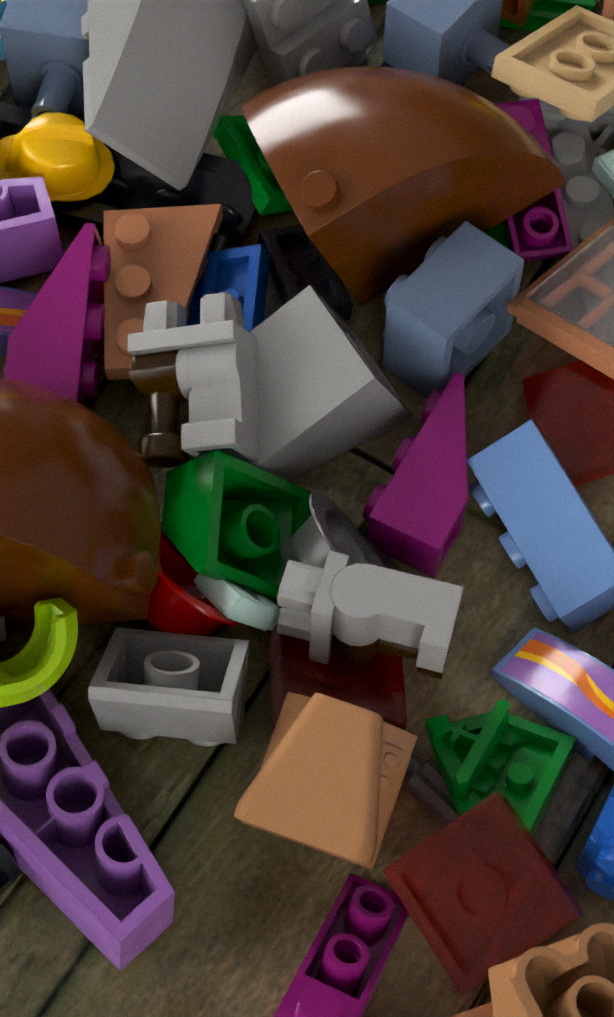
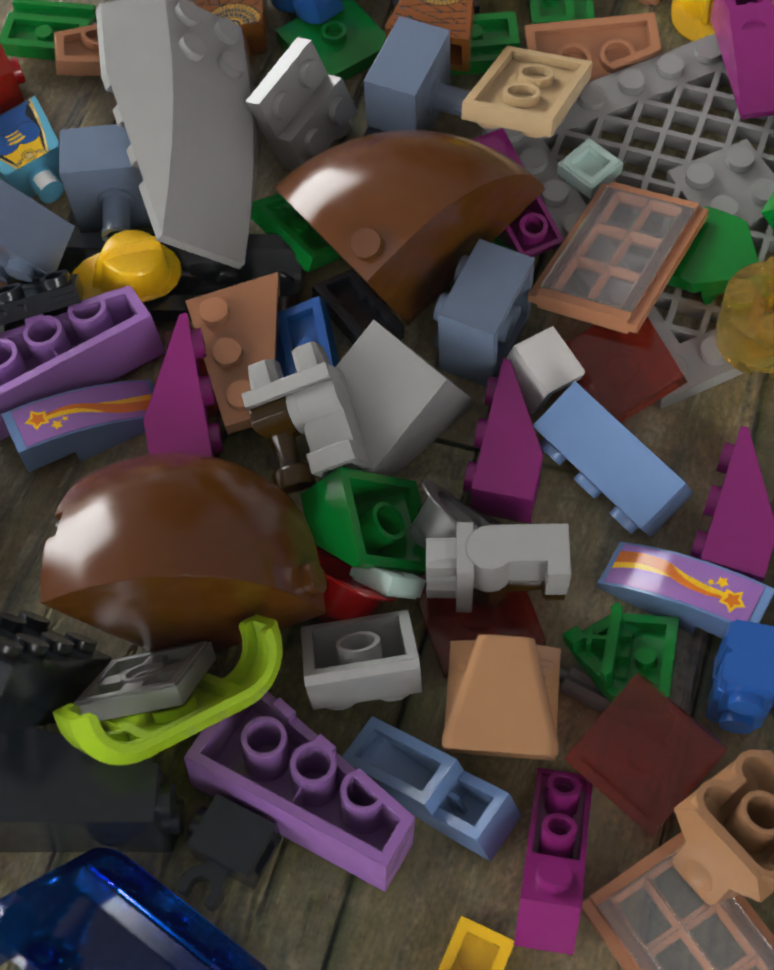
camera: 10 degrees left, 0 degrees up
none -> medium blue slope [342,716,522,862]
none -> white panel [506,326,585,414]

